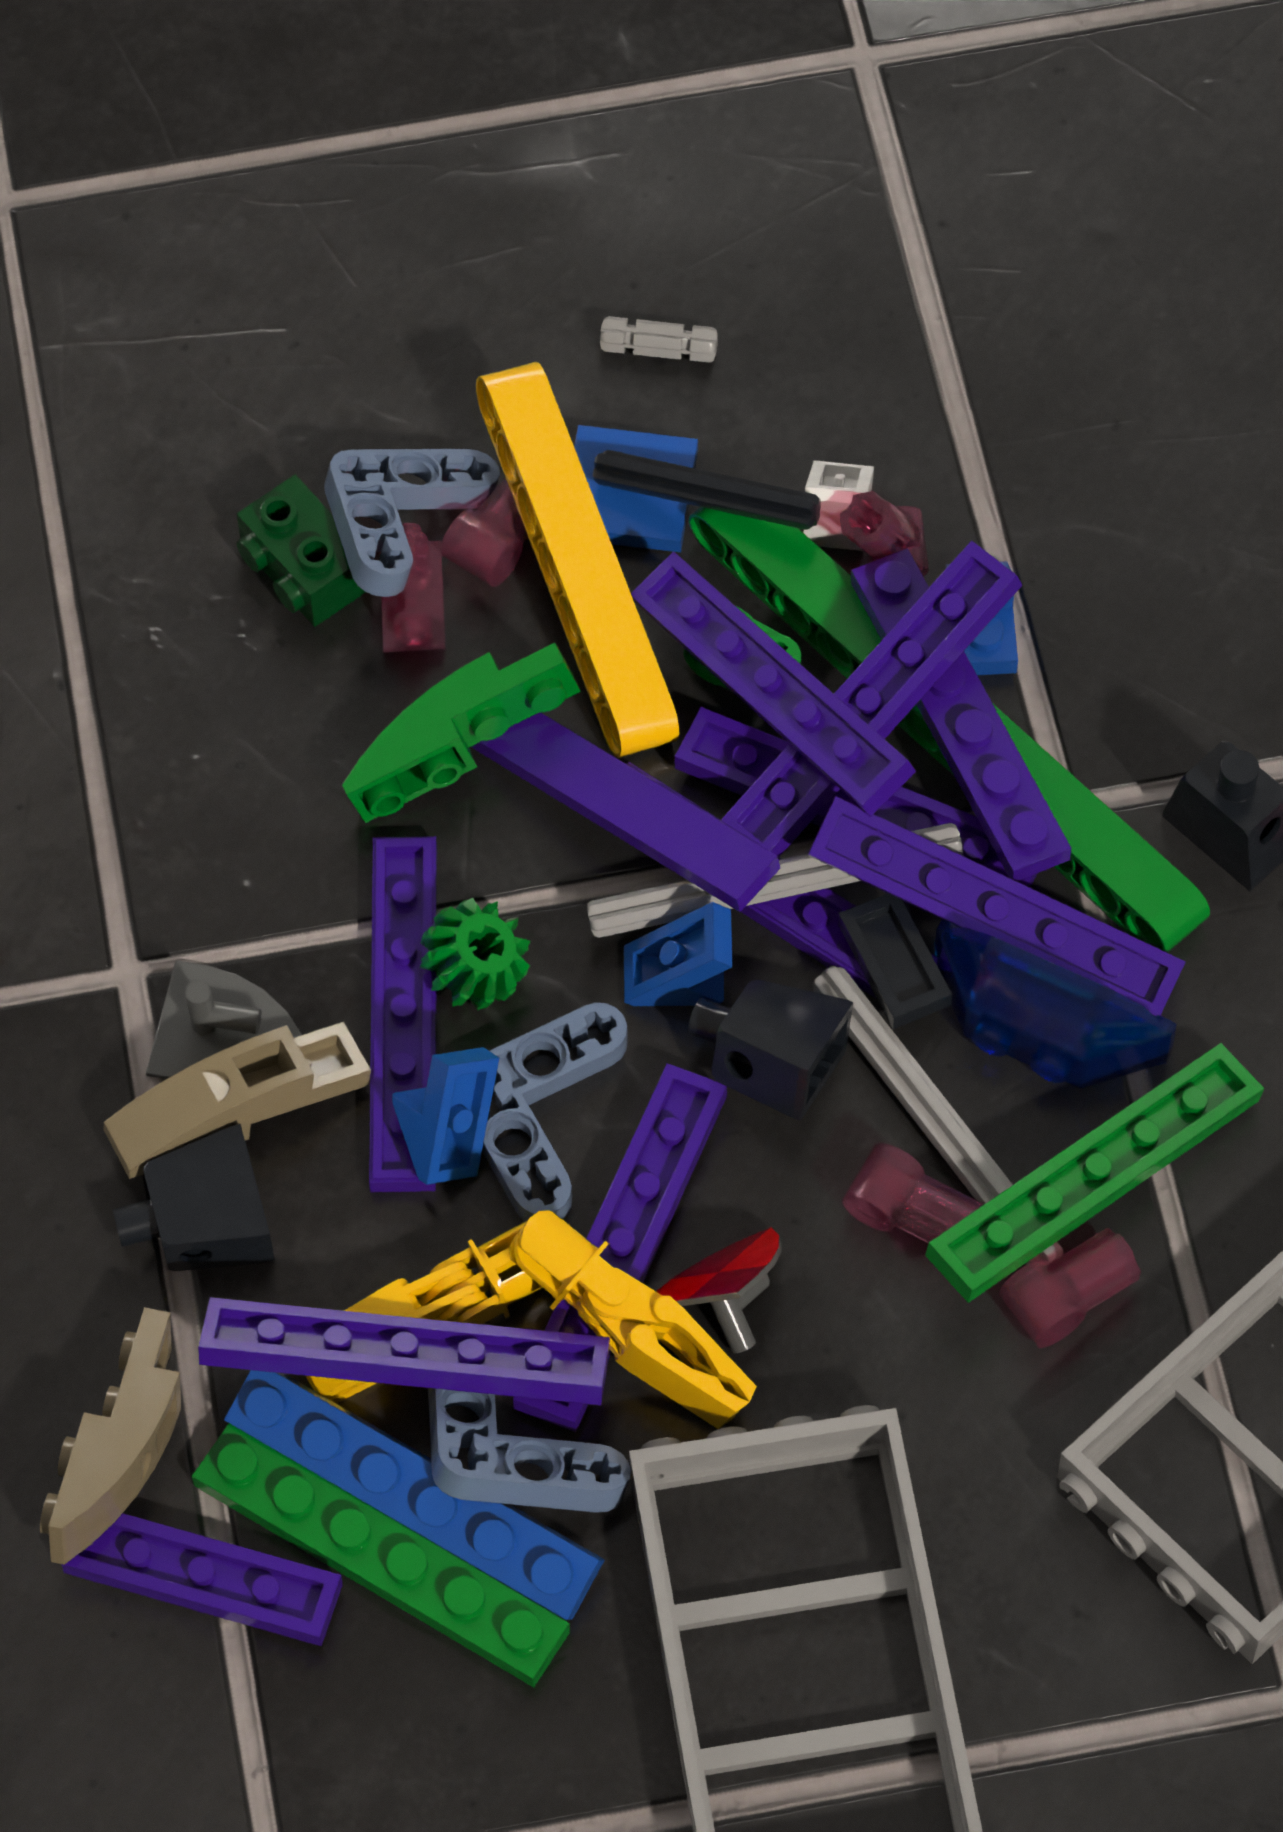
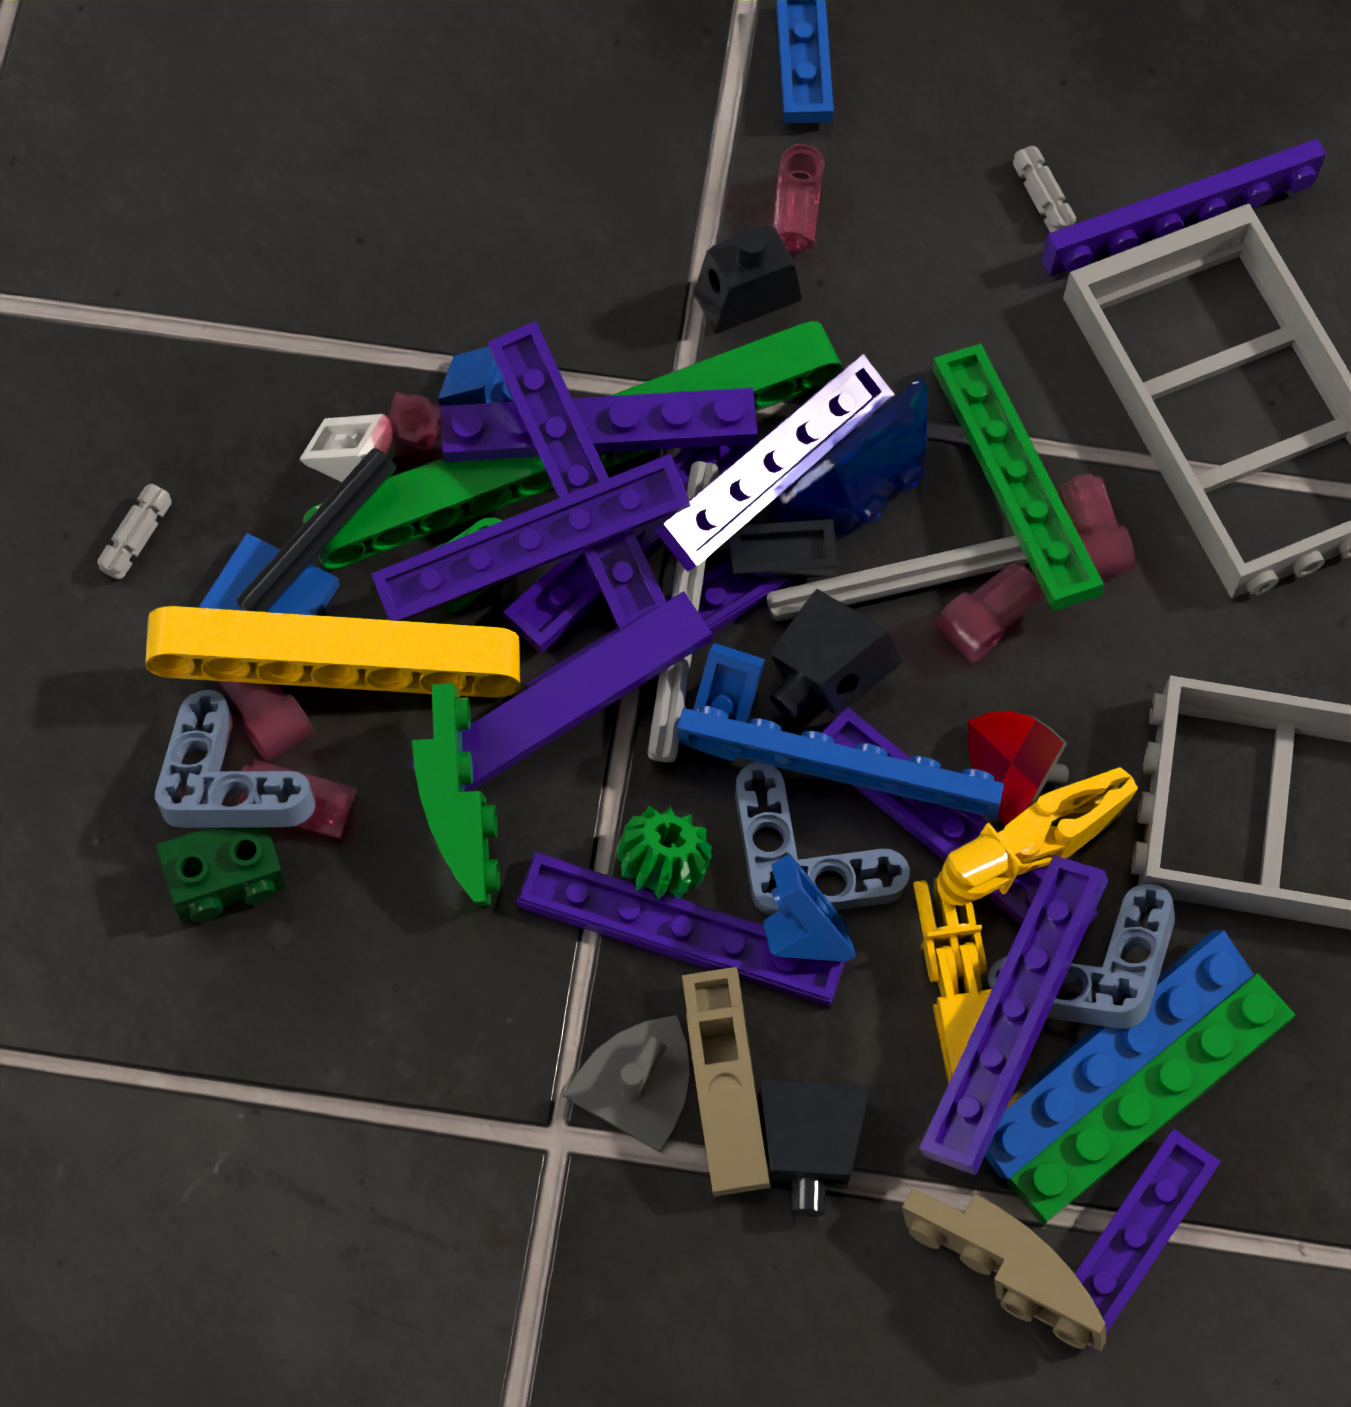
camera: 75 degrees left, 5 degrees up
none -> blue plate [677,706,1004,819]

